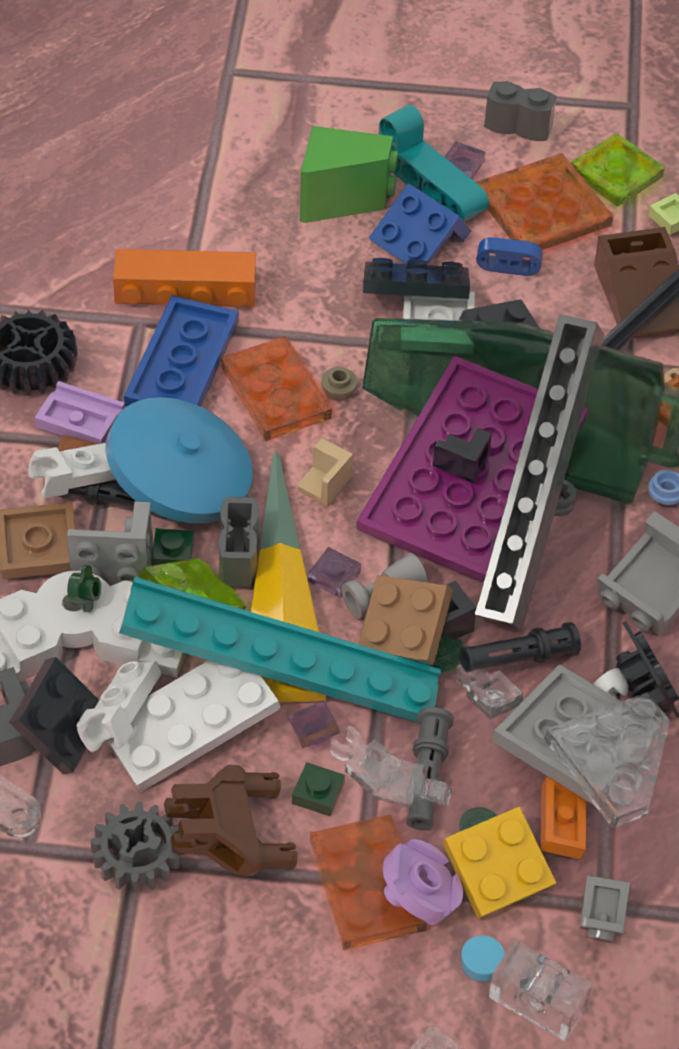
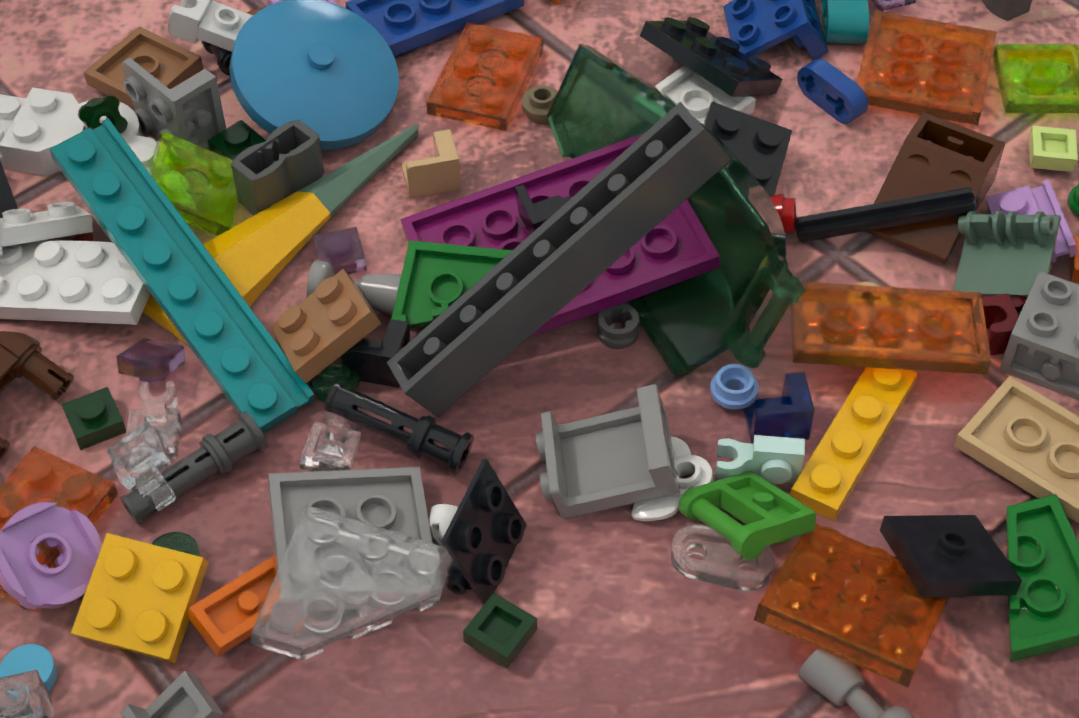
camera: 45 degrees right, 0 degrees up
none -> green wing [391,240,512,329]

